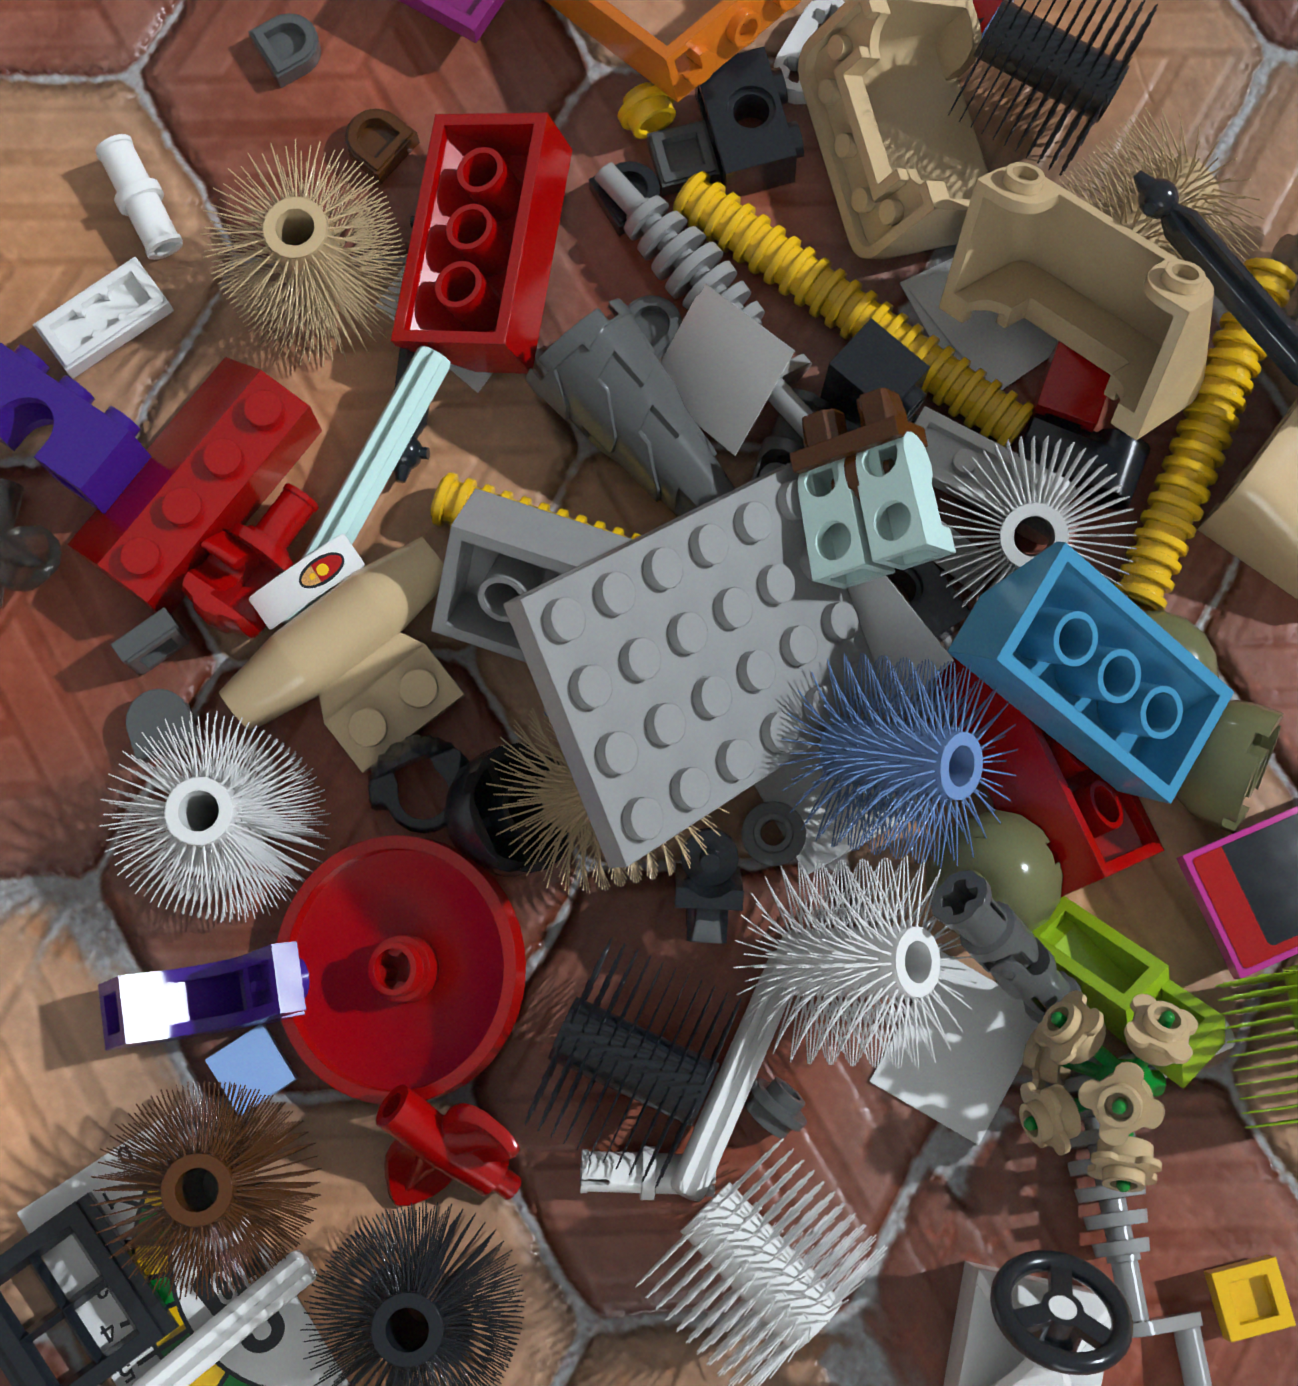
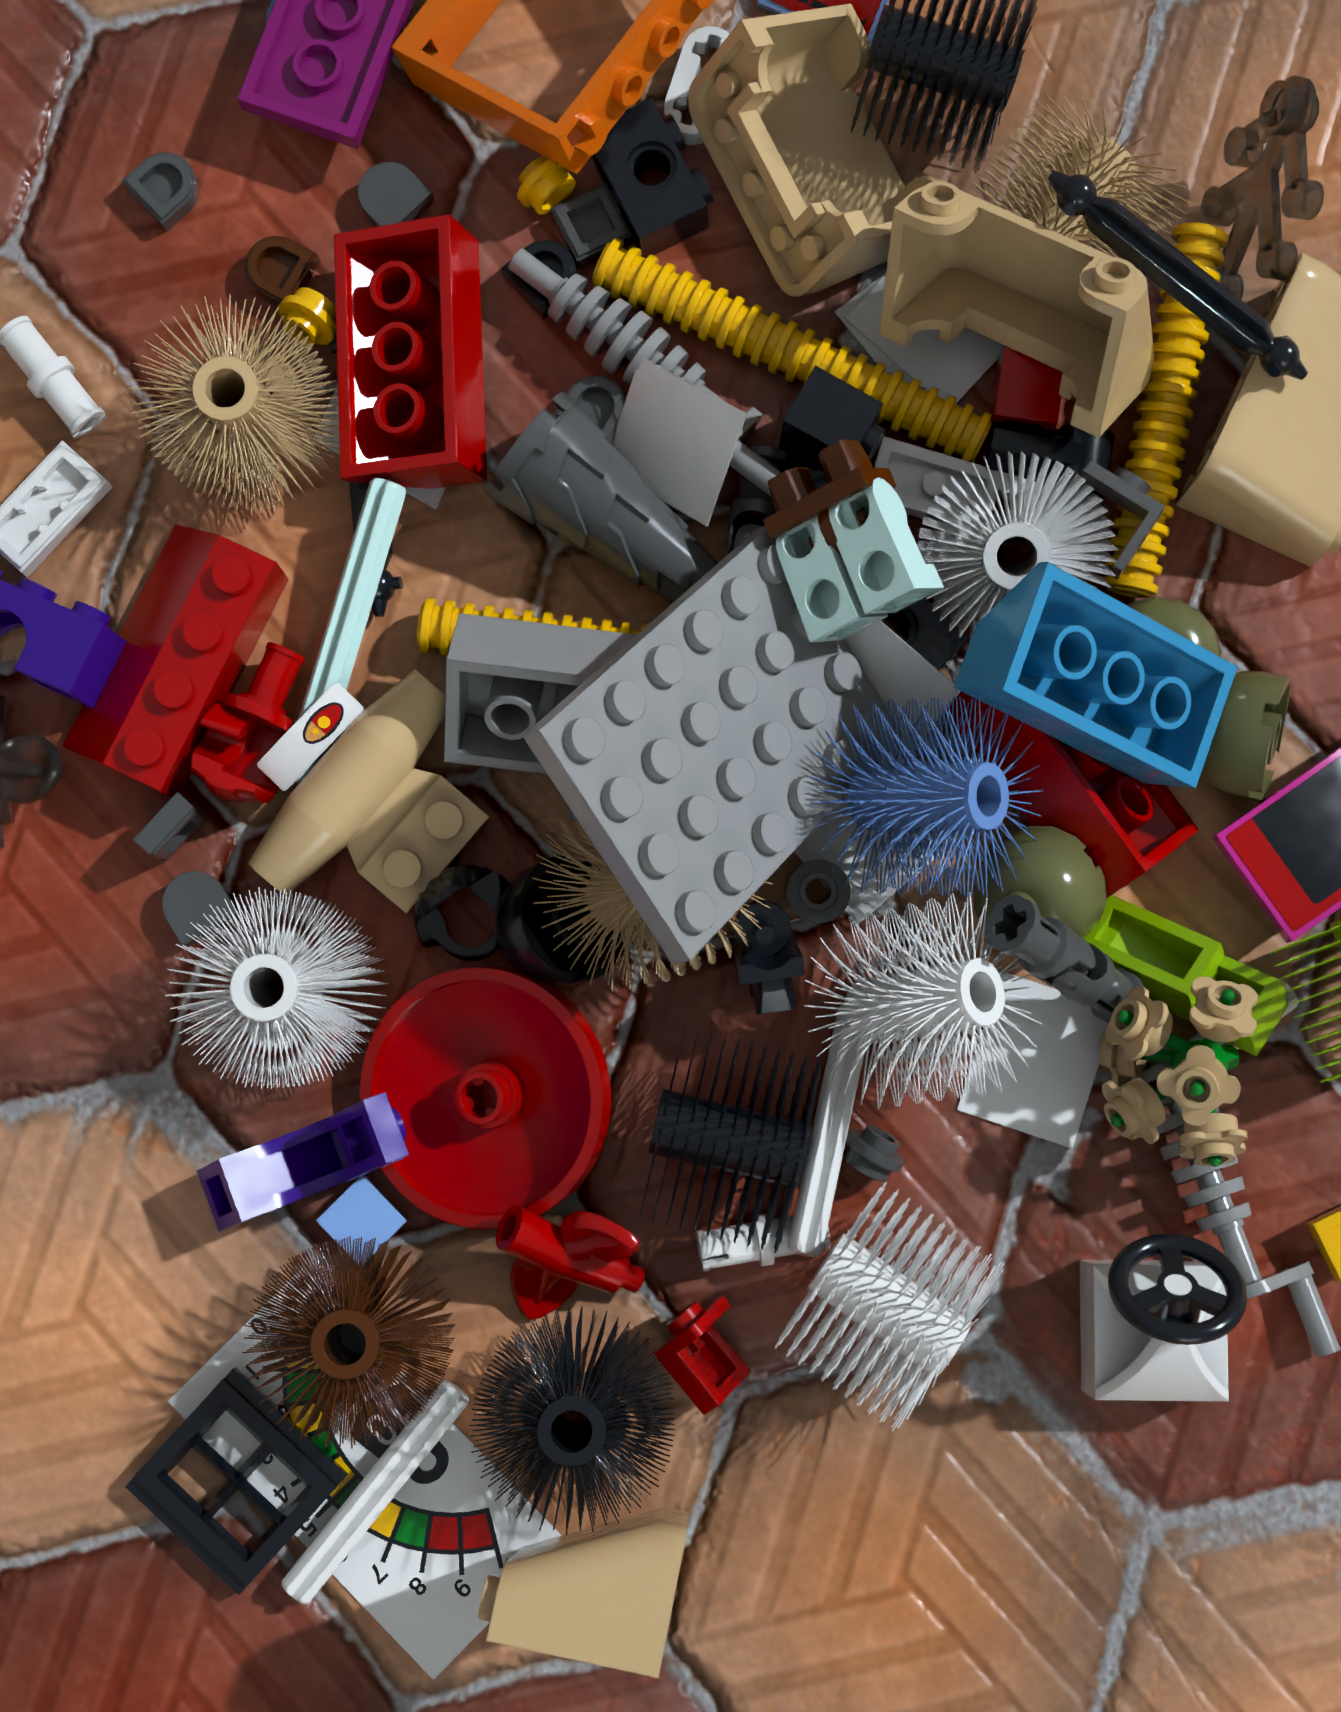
camera: 10 degrees left, 5 degrees up
none -> yellow plate [278,287,336,346]
none -> dark grey tile [358,162,434,227]
none -> red bracket [654,1295,751,1415]
none -> flat silver bracket [1081,460,1165,580]

